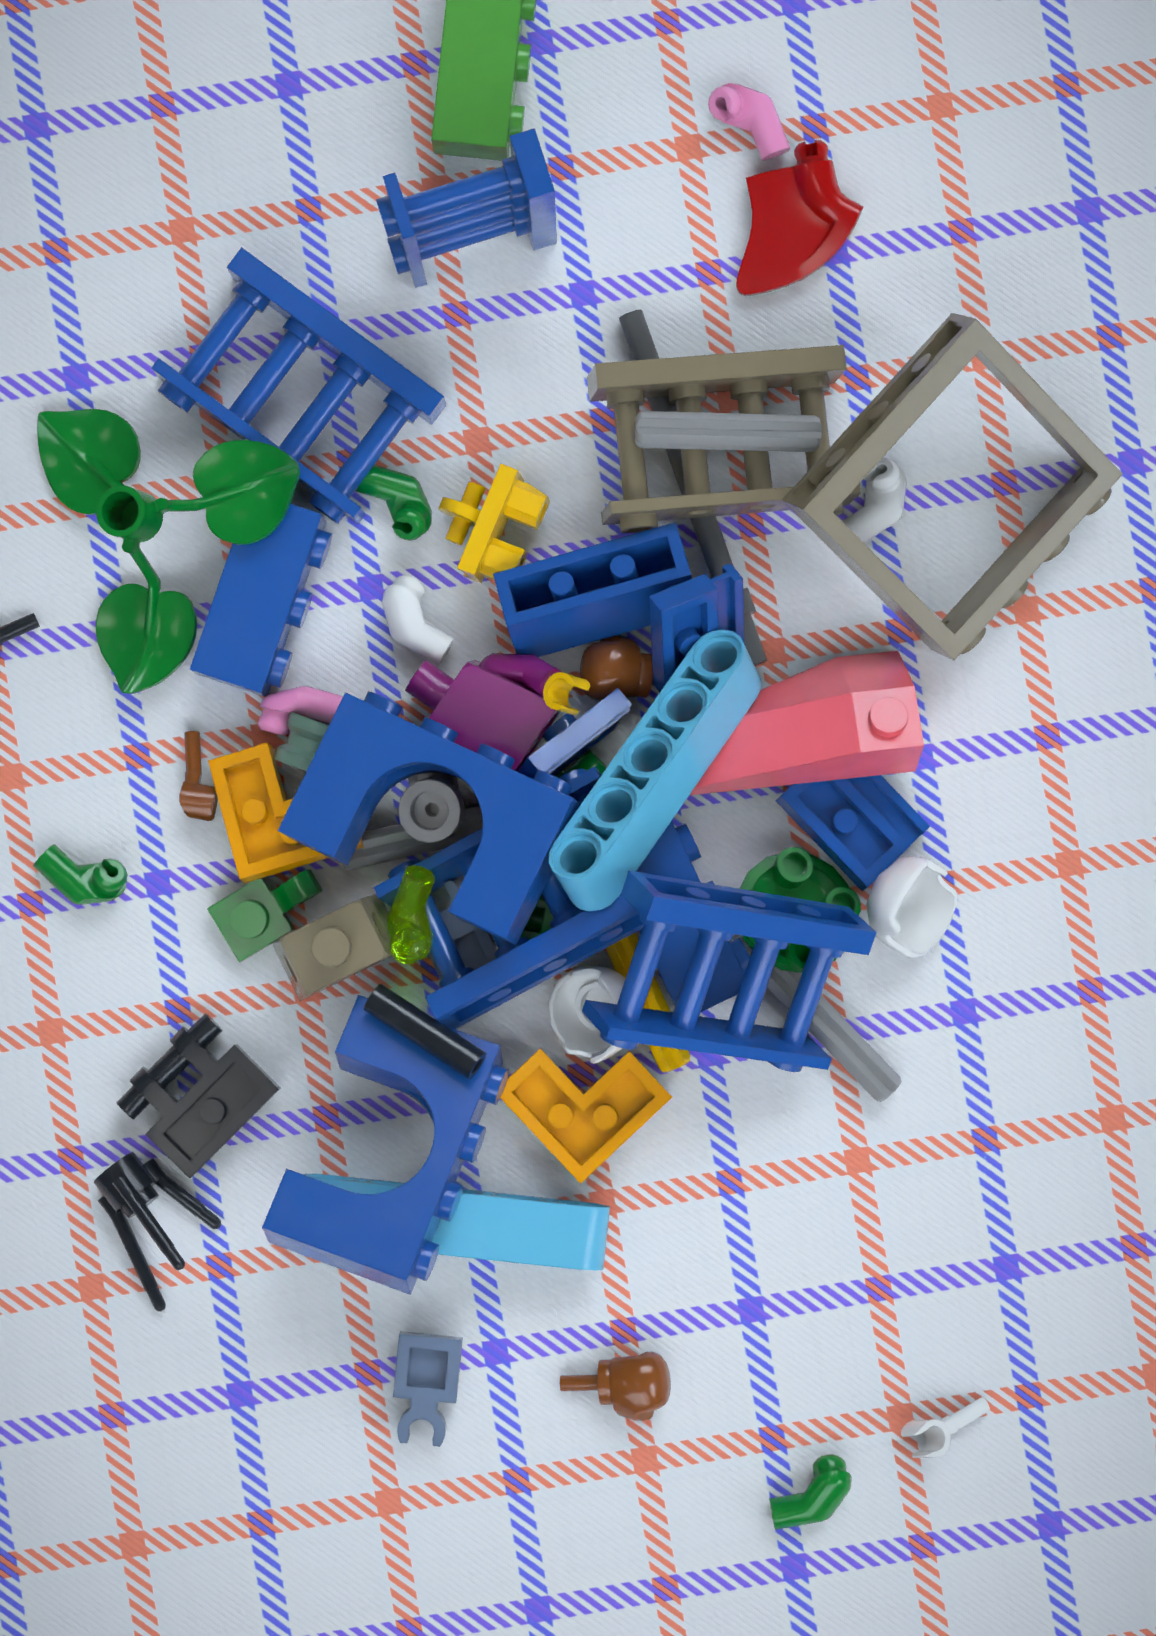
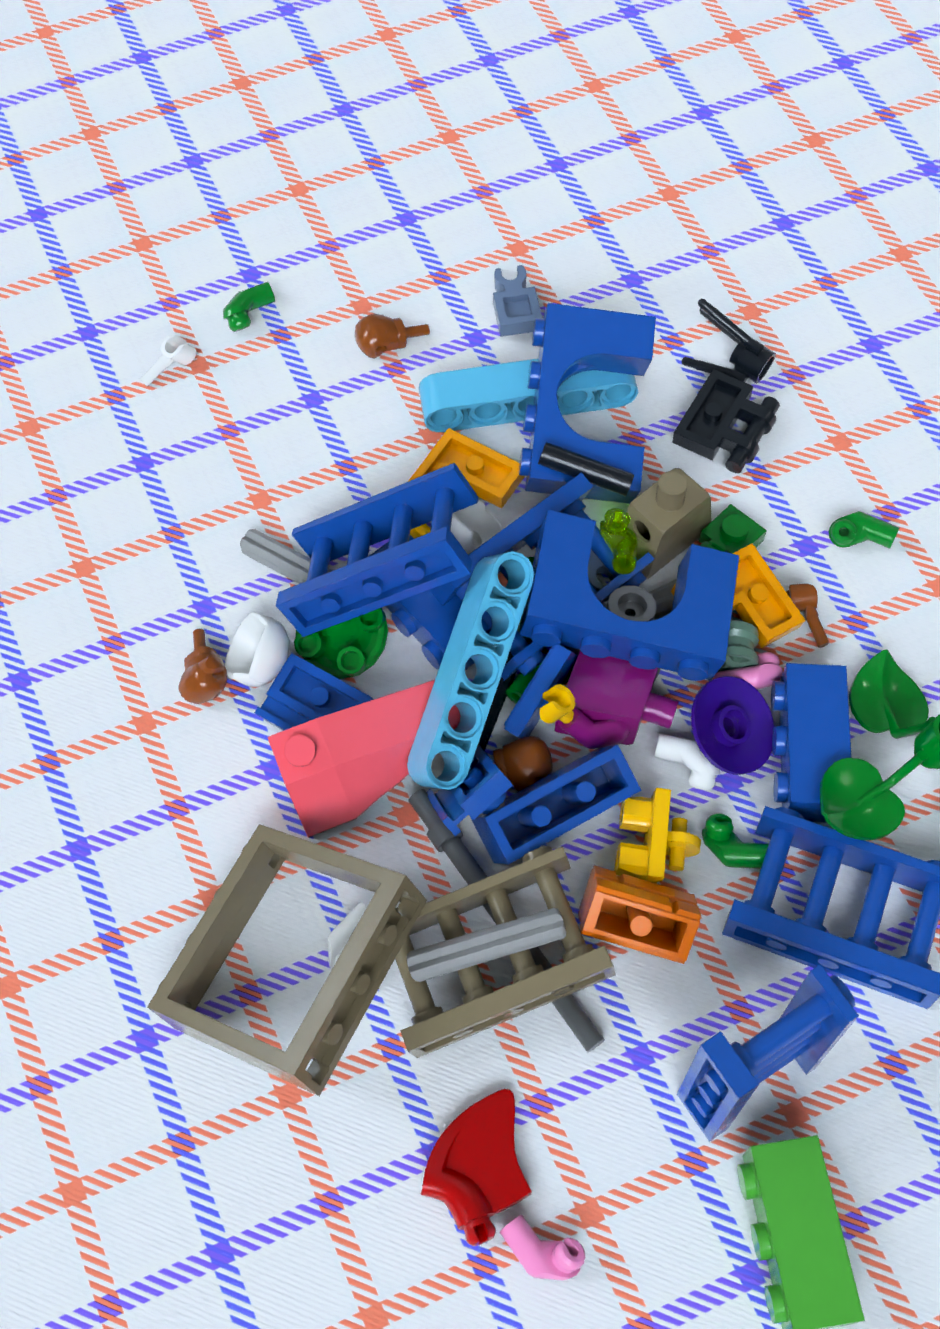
camera: 165 degrees right, 25 degrees down
none -> dark orange piece [178,629,227,704]
none -> orange brick [578,865,701,964]
none -> dark purple dish [691,676,775,775]

